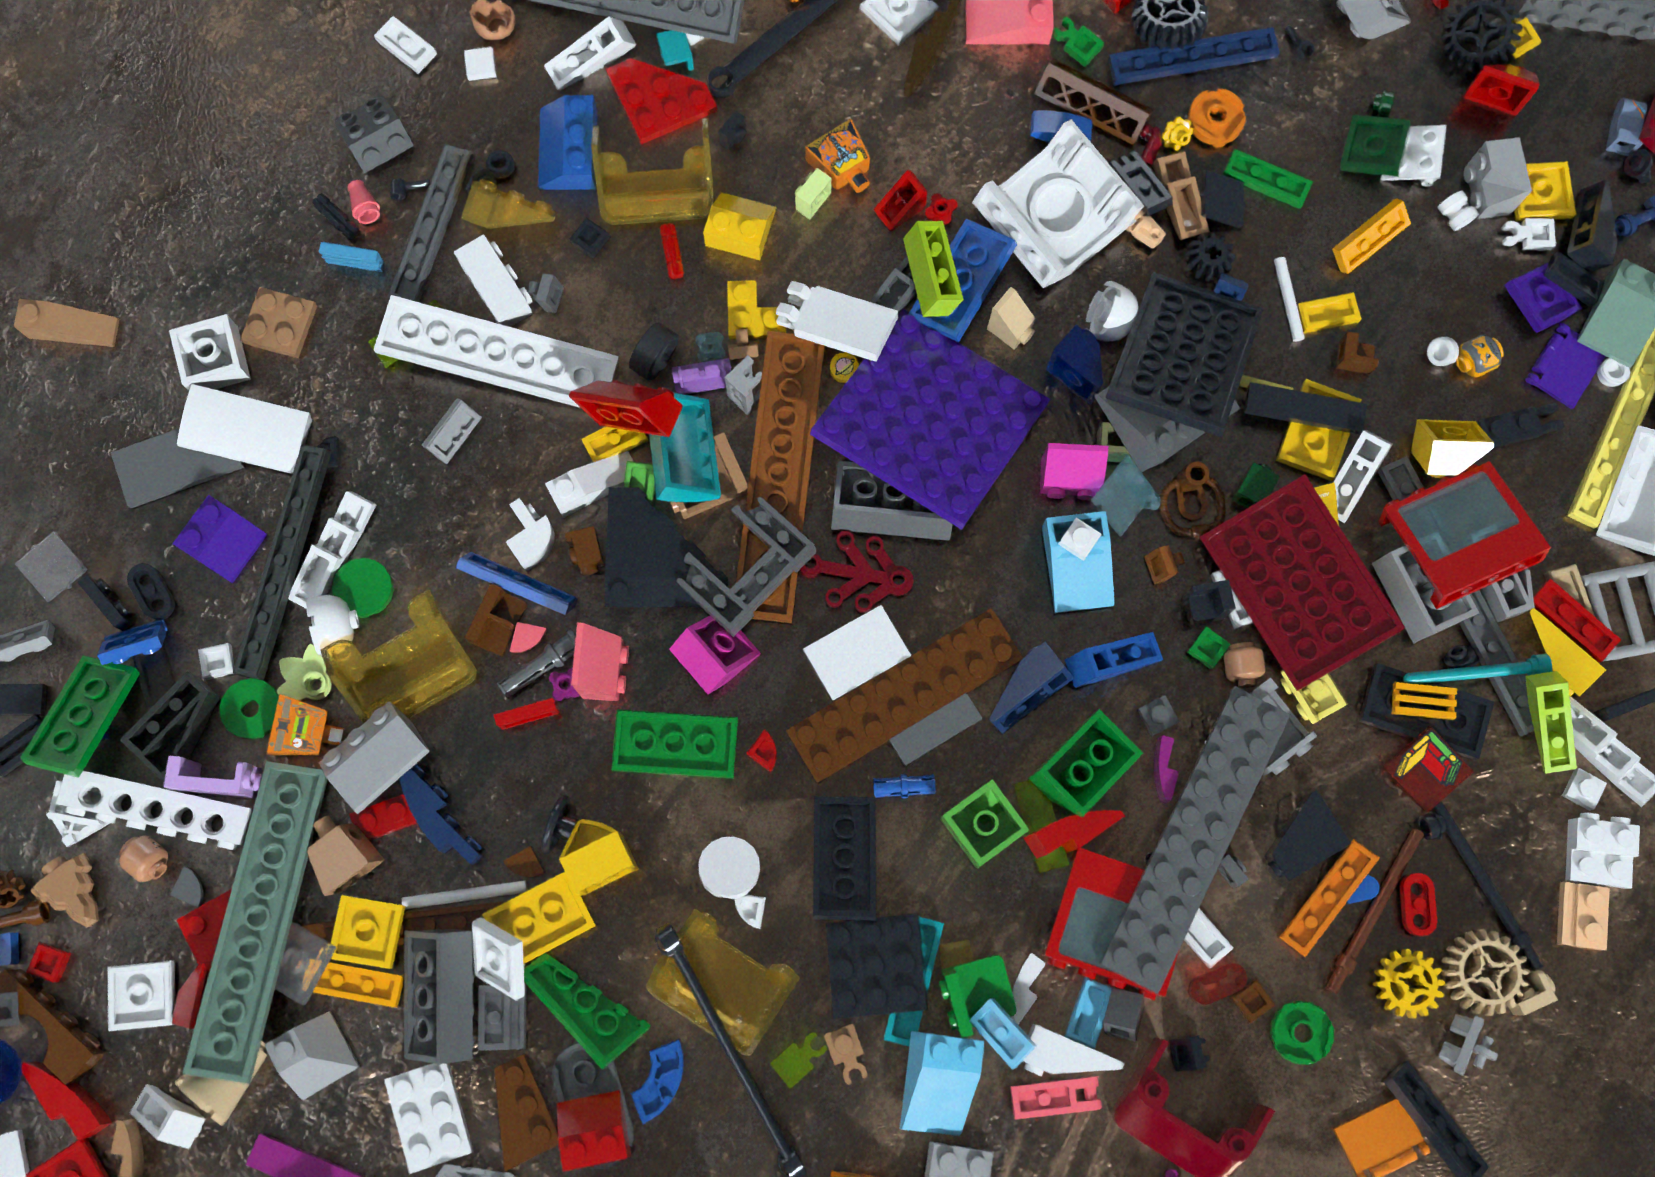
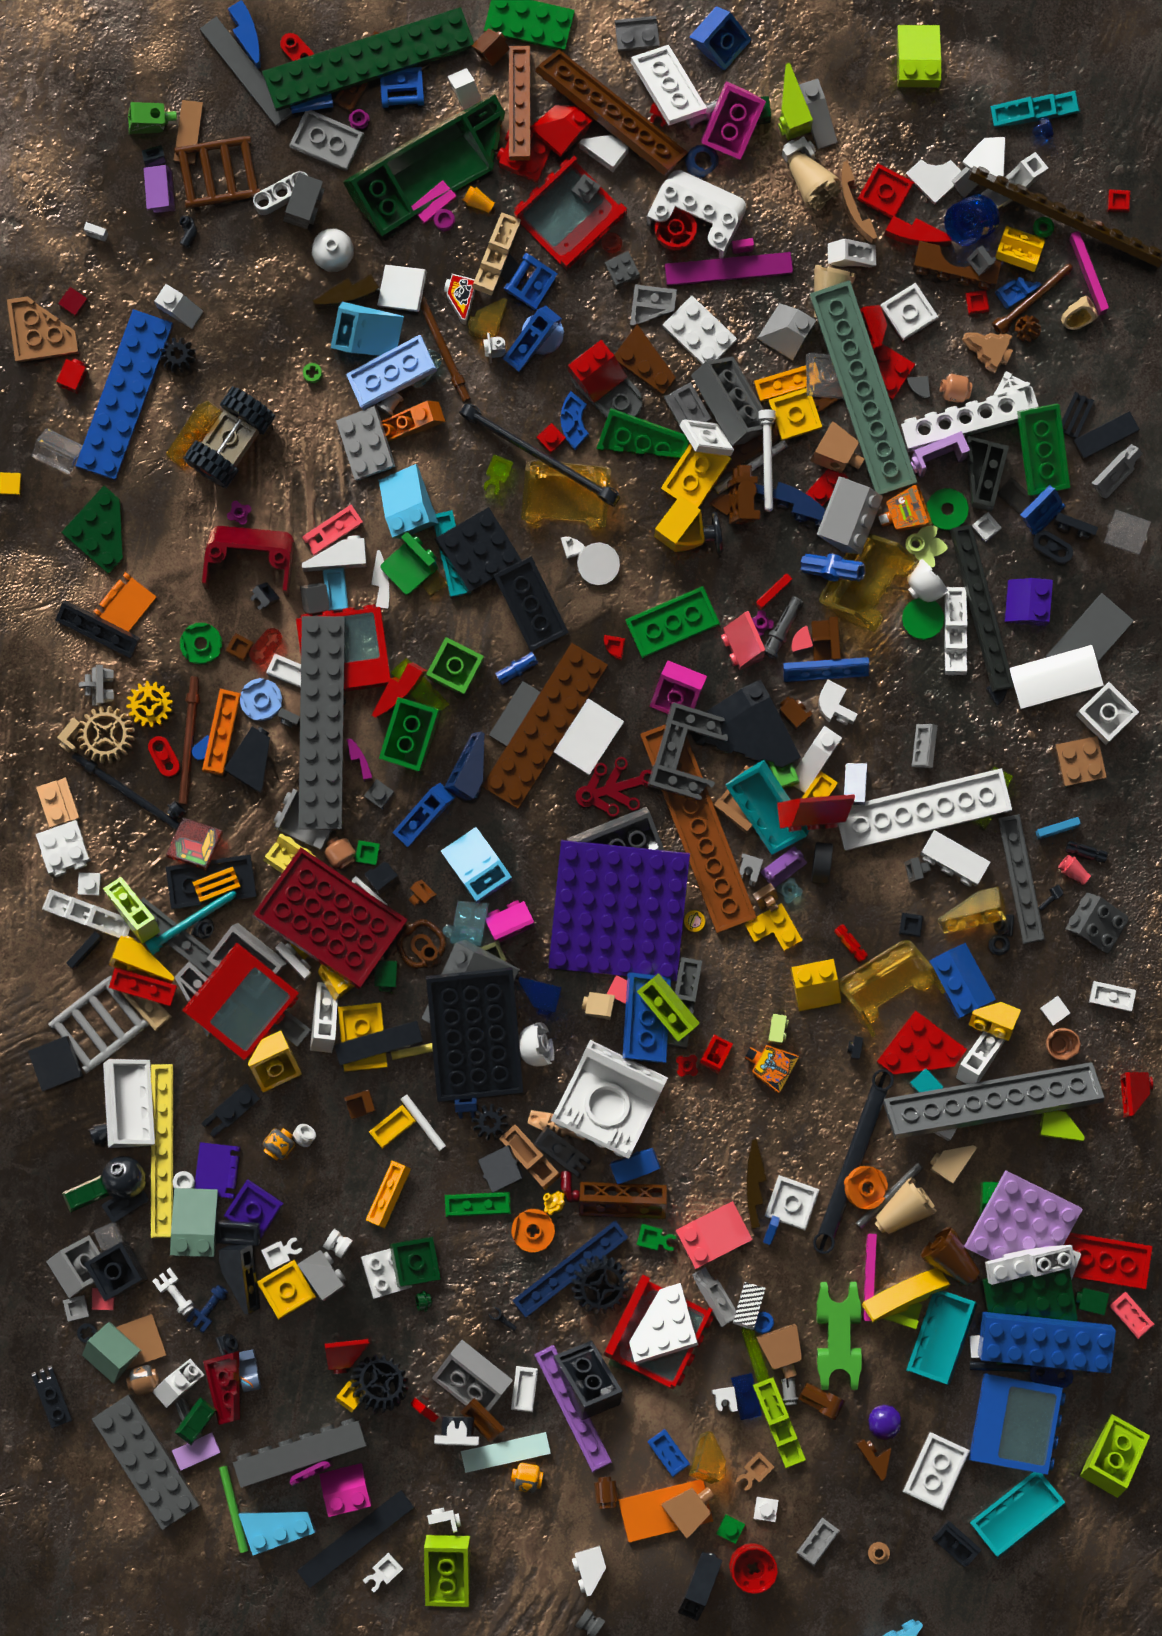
camera: 155 degrees right, 5 degrees up
white tile [776,281,898,362] -> none
medium nougat plate [824,1023,867,1085] -> none
medium azure plate [970,998,1037,1069] -> none
white plate [1058,517,1102,561] -> none
none -> light blue tile [240,678,283,721]
none -> white plate [275,942,311,981]
none -> red plate [536,423,566,454]
none -> coral tile [607,975,627,1004]
none -> reddish brown hips [727,465,760,524]
none -> white piece [759,410,776,512]
none -> blue piece [800,554,865,582]
none -> tile [844,763,868,805]
none -> yellow slope [969,1002,1021,1041]

